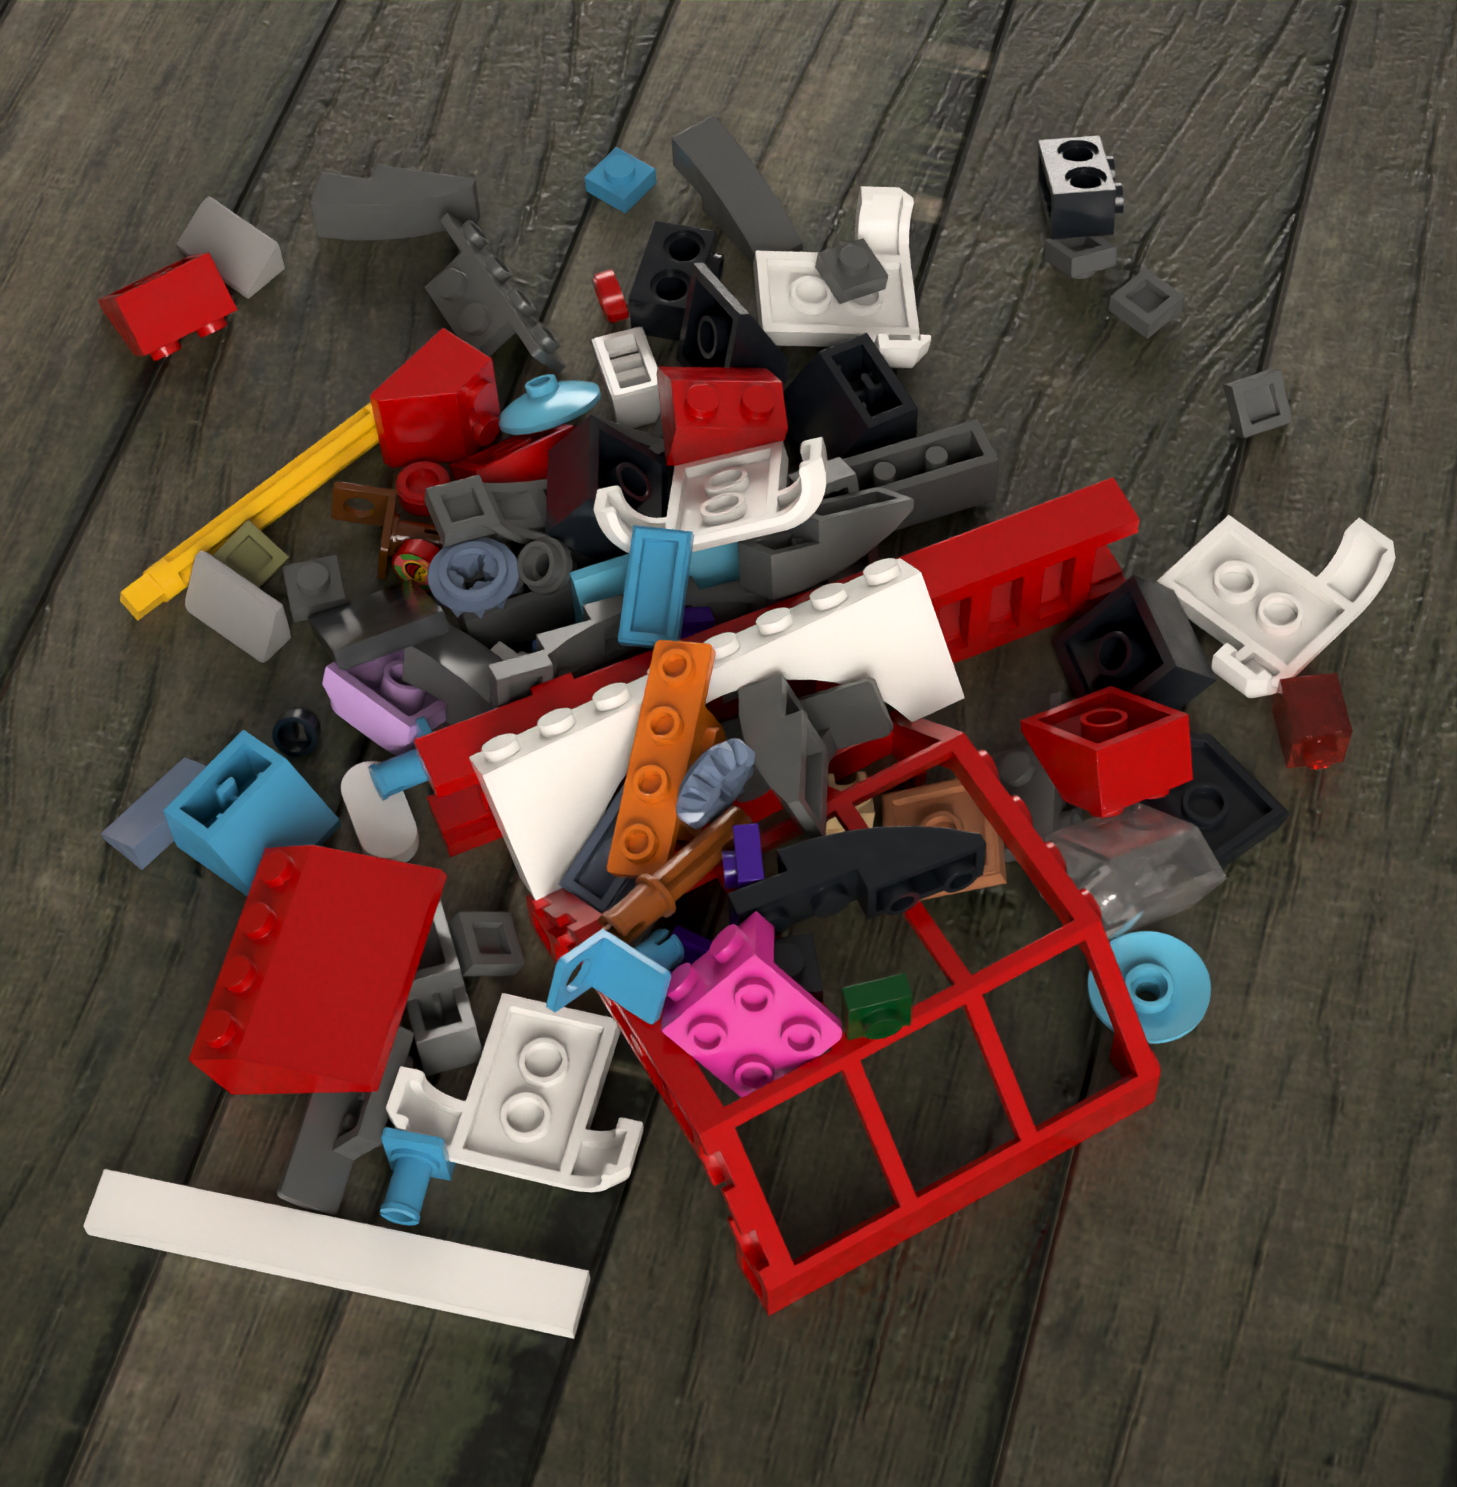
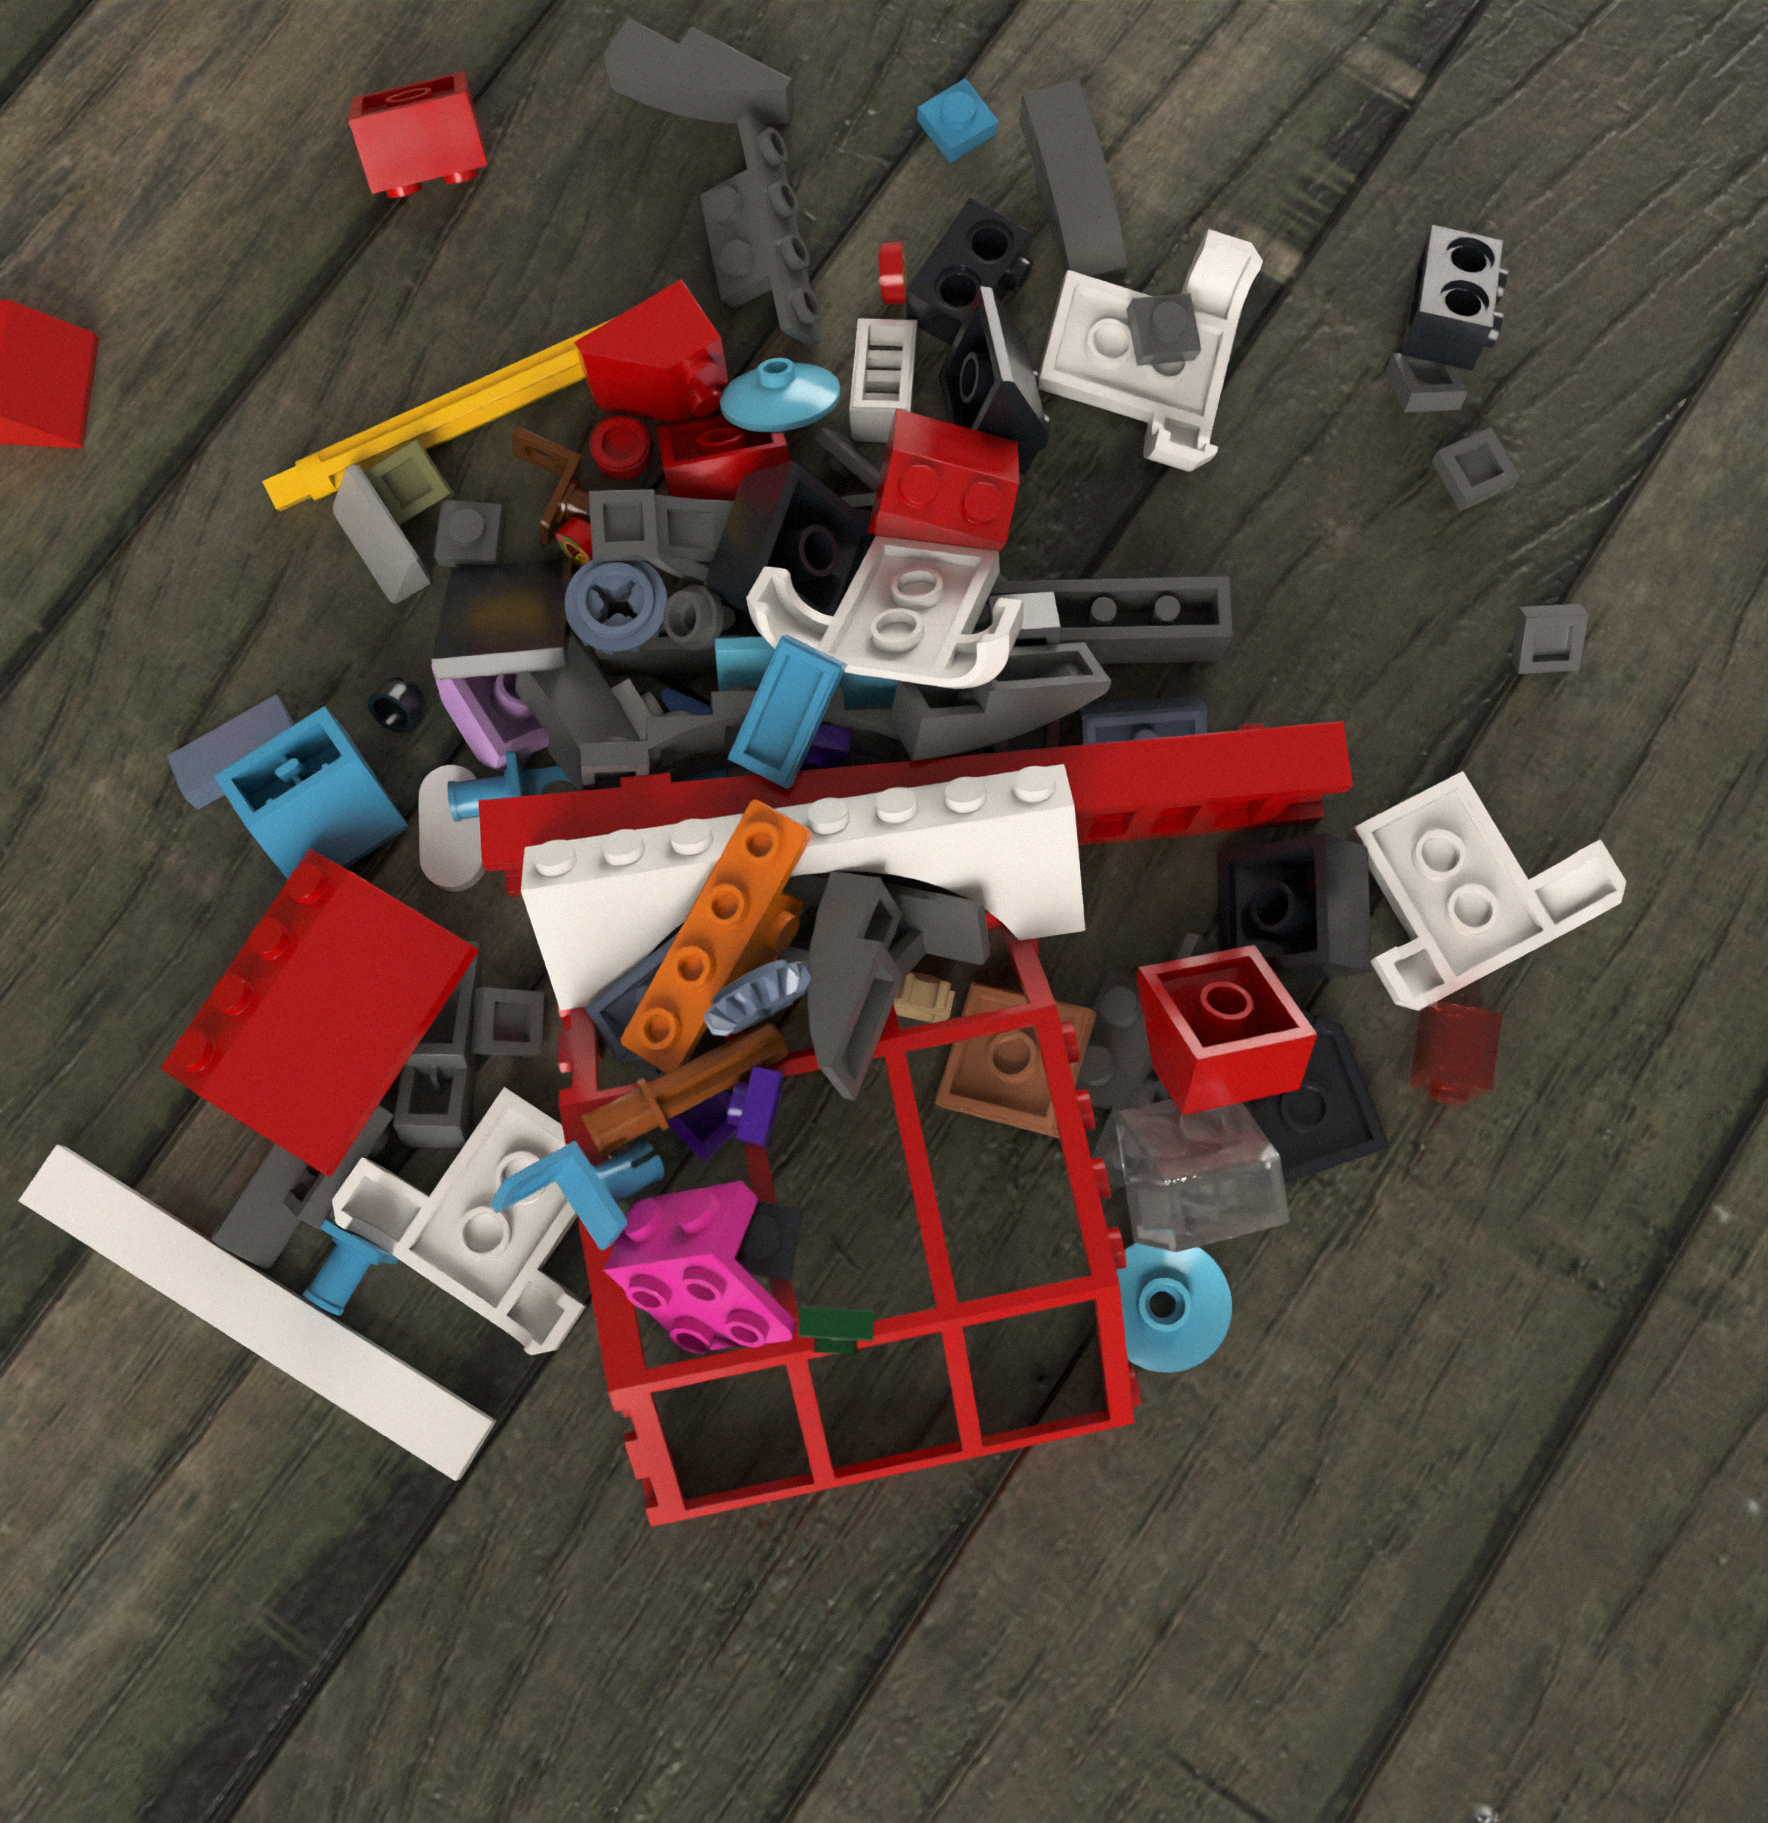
camera: 15 degrees right, 20 degrees up
light grey slope [176,196,285,299] -> none
black slope [728,826,986,938] -> none
black slope [783,332,918,461] -> none

